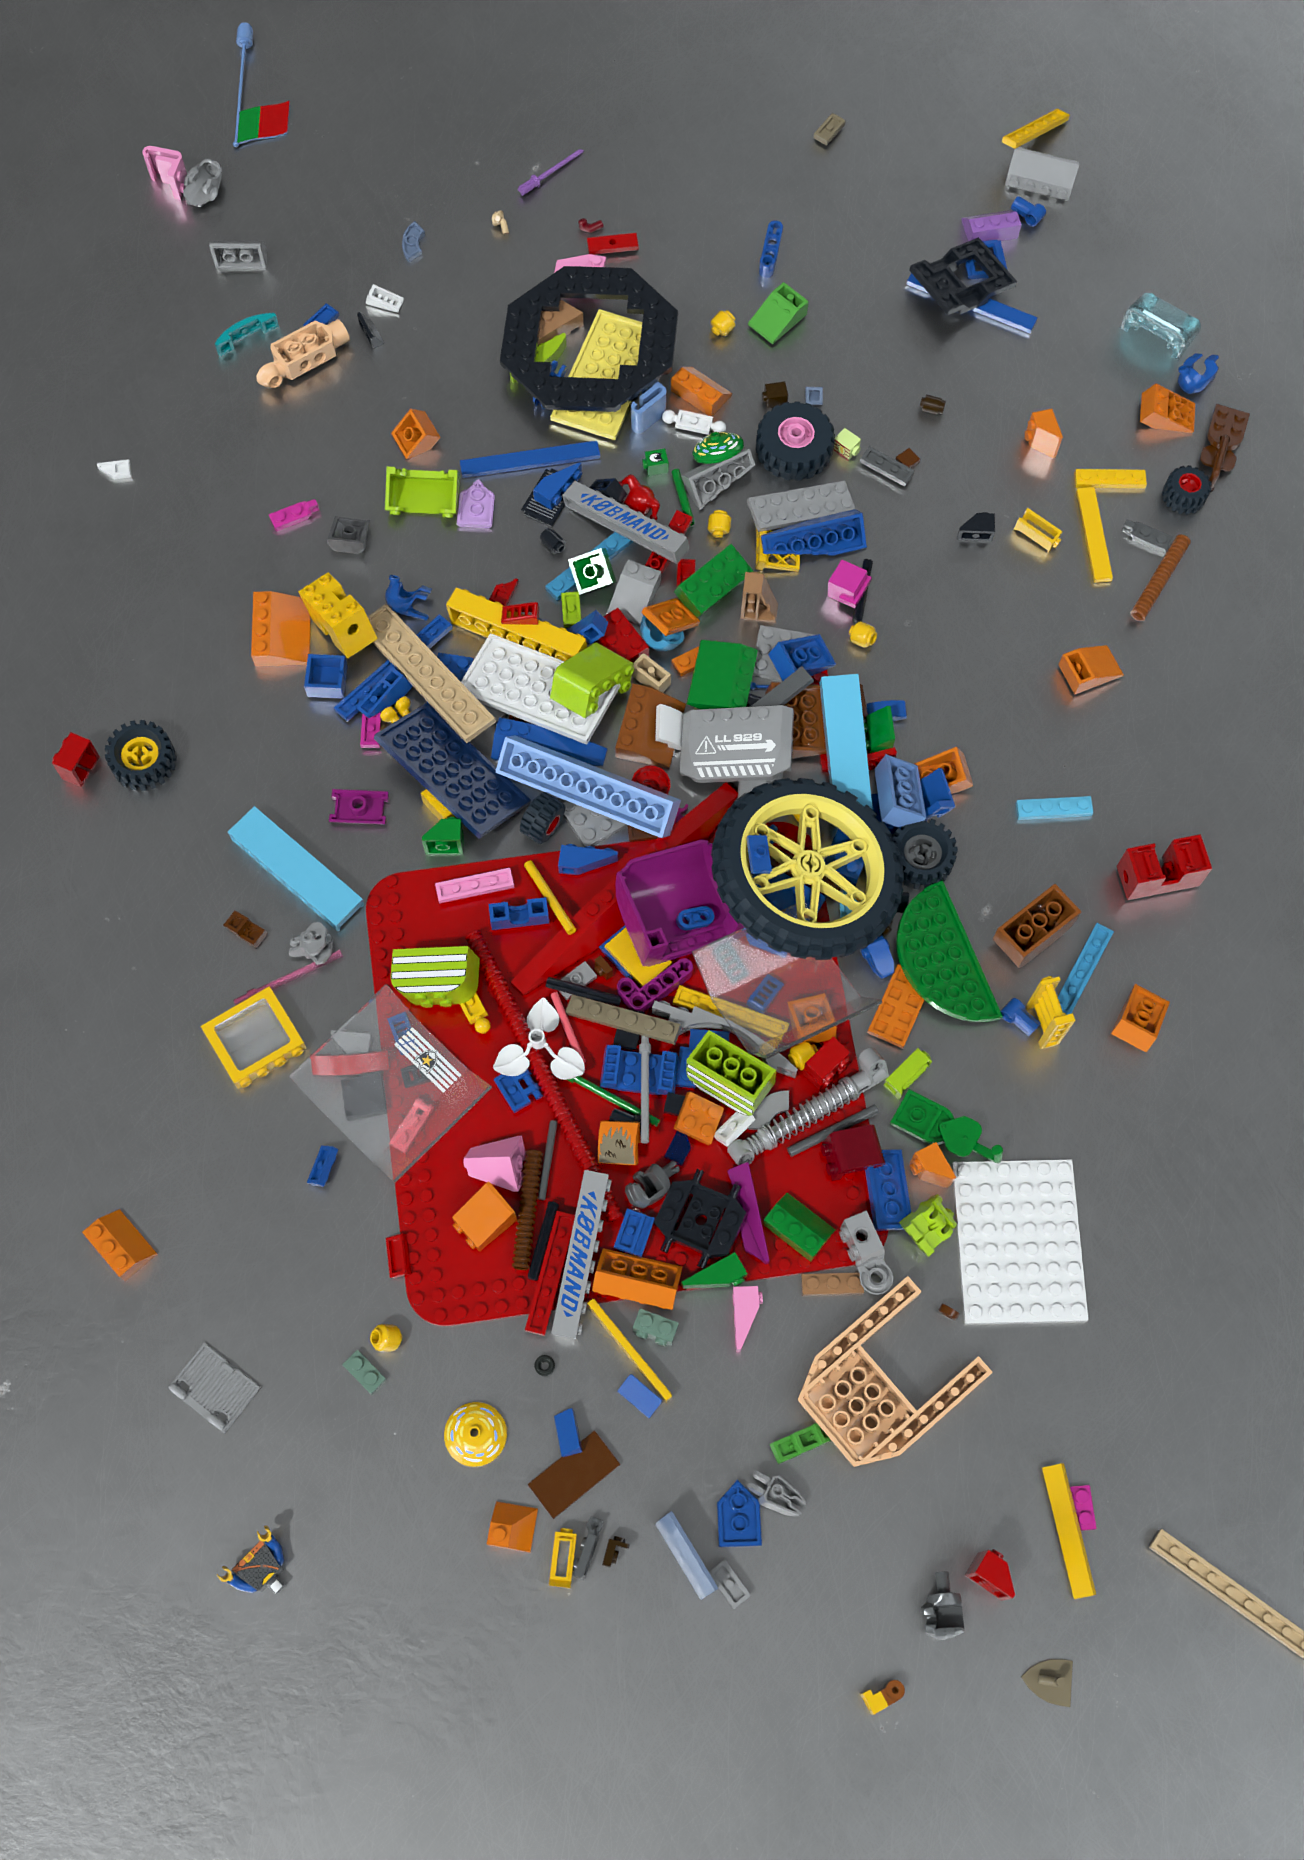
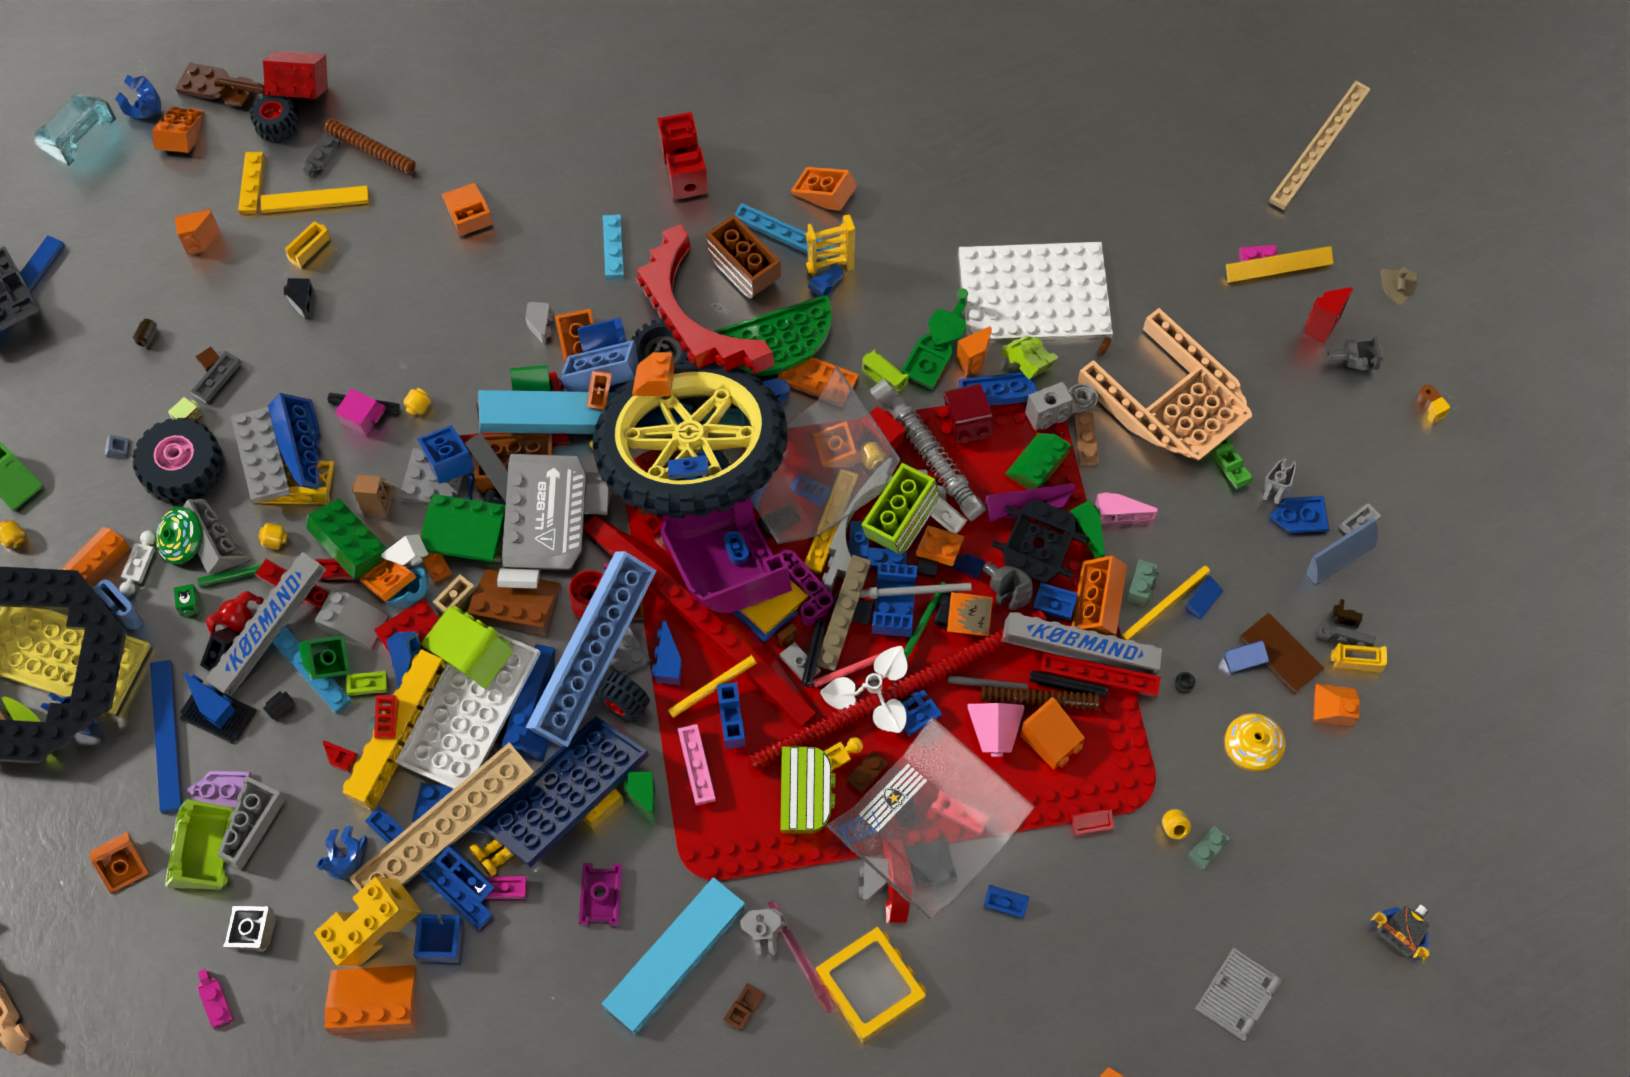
camera: 90 degrees left, 5 degrees down
dark brown brick [762,381,789,409] -> none
dark grey piece [787,1104,879,1157] -> none
blue slope [866,700,907,721] -> none
none -> light grey wedge [218,775,285,870]
none -> red container [263,51,328,99]
none -> white slope [381,534,428,566]
none -> light grey slope [525,302,554,344]
none -> orange slope [587,370,611,410]
none -> orange slope [632,352,675,396]
none -> arch [636,224,775,374]
none -> reddish brown plate [846,751,888,795]

